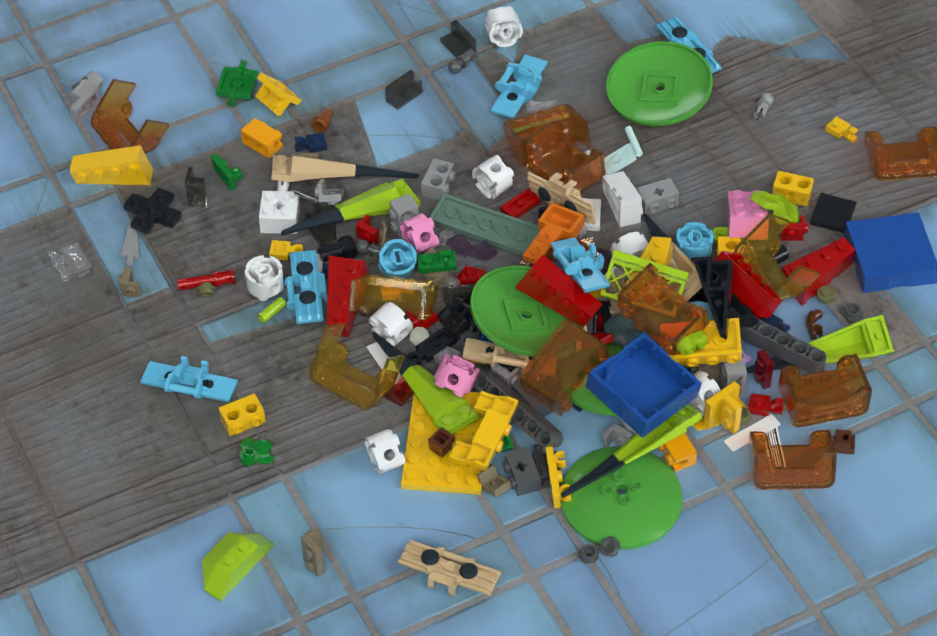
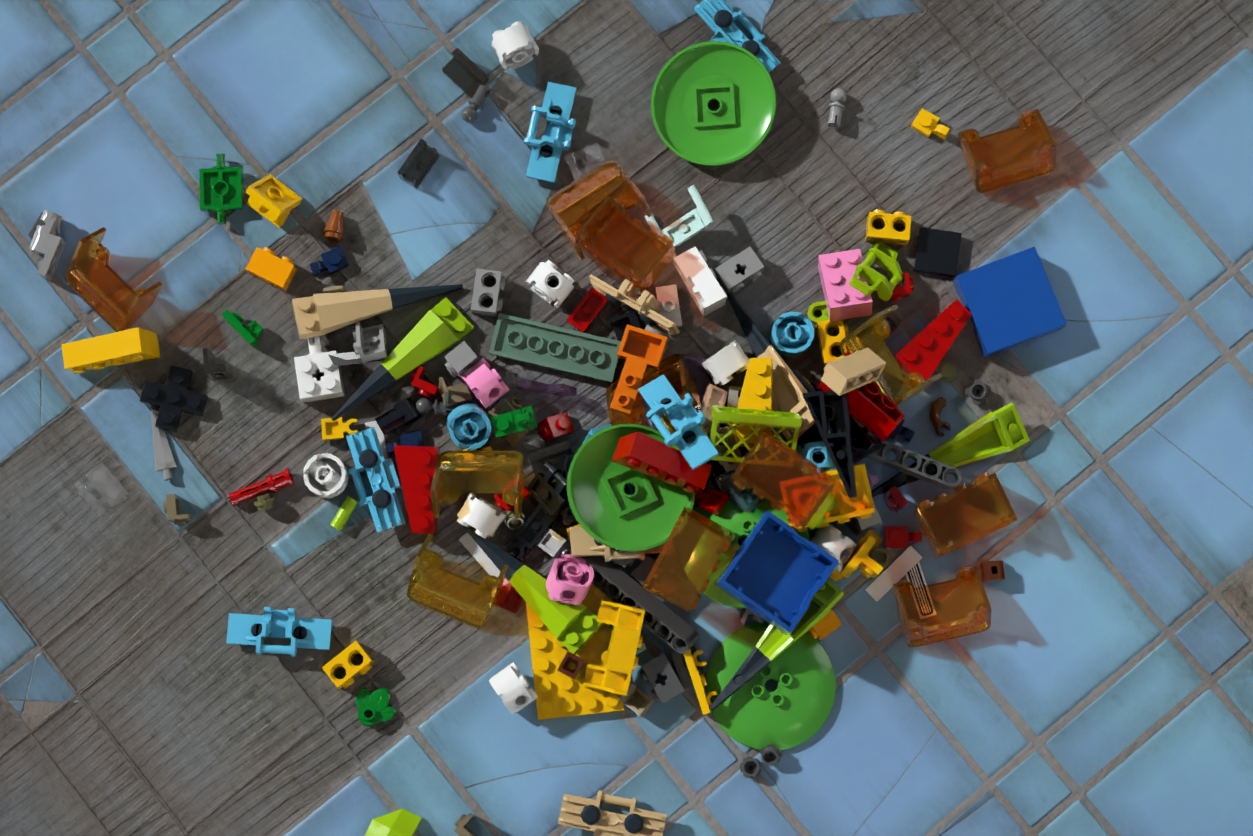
camera: 10 degrees left, 30 degrees up
none -> tan brick [821,348,886,396]

